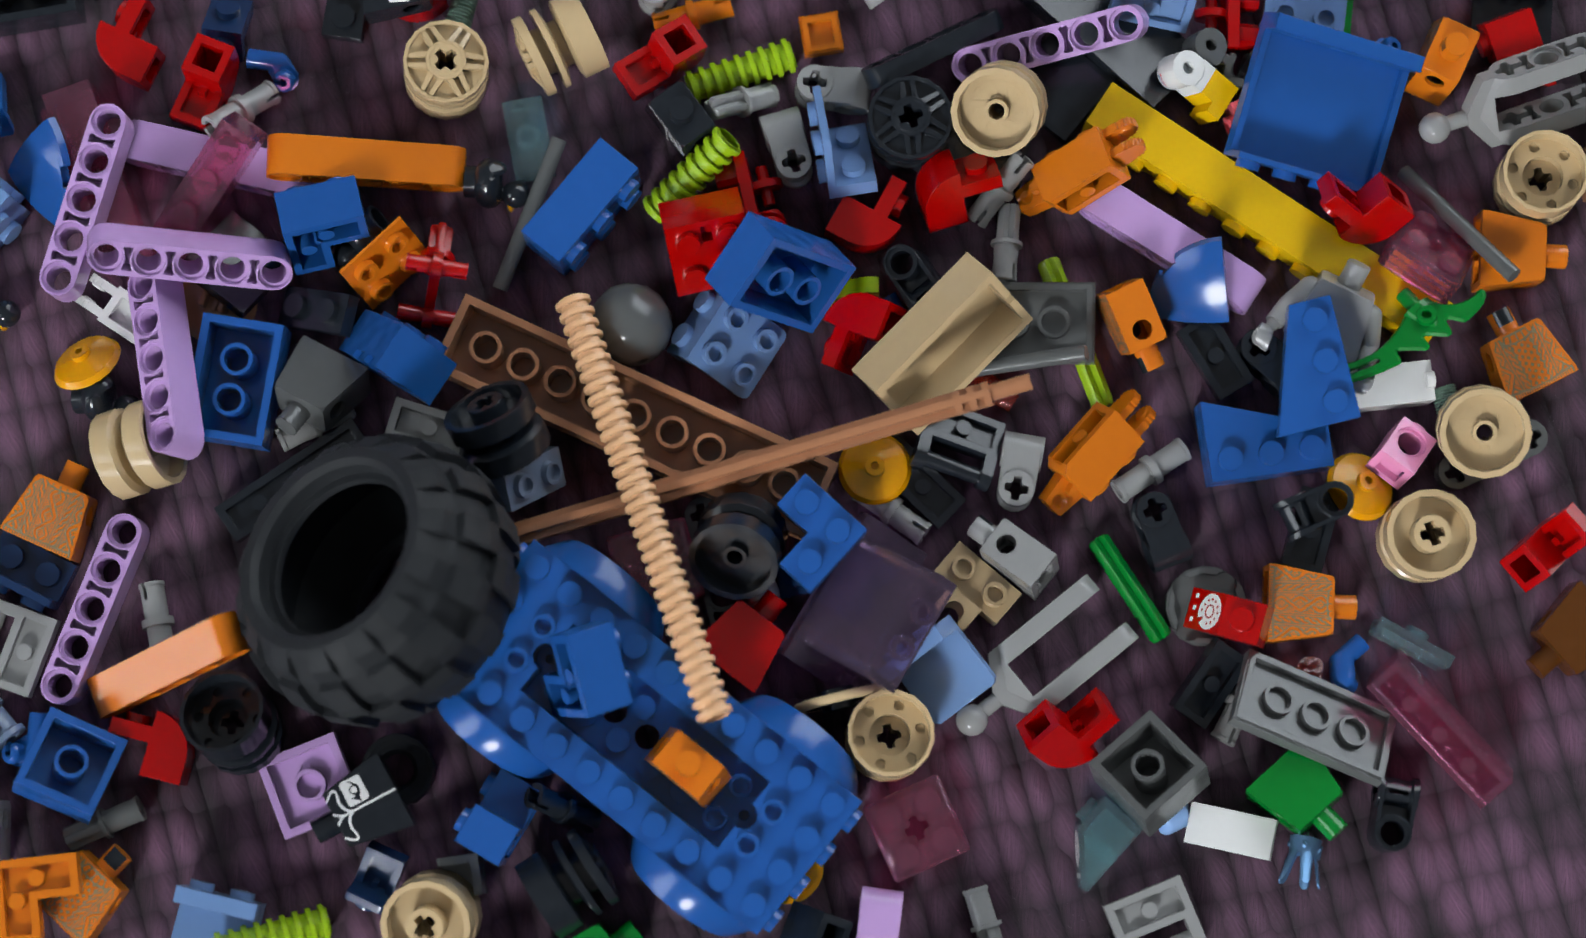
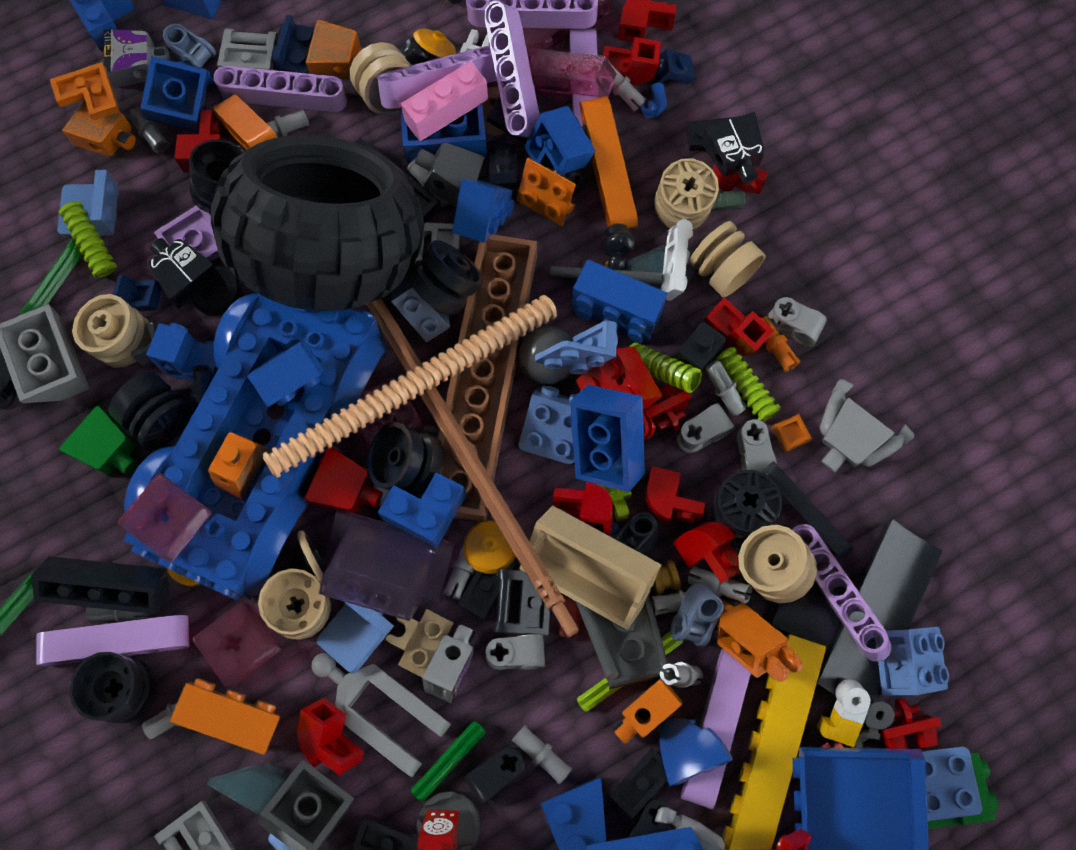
camera: 80 degrees right, 10 degrees down
red axle [397,222,469,329] -> none
medium blue bracket [806,85,878,199] -> none
orange hinge [1038,389,1157,516] -> none
none -> clear pink brick [118,473,211,562]
none -> orange brick [169,678,280,755]
none -> bright pink brick [401,61,488,141]
none -> medium blue bracket [535,320,618,374]
none -> pearl gold wheel [653,559,681,595]
none -> light grey pin [660,662,703,688]
none -> white hinge [661,218,693,301]
none -> sand blue piece [671,583,724,647]

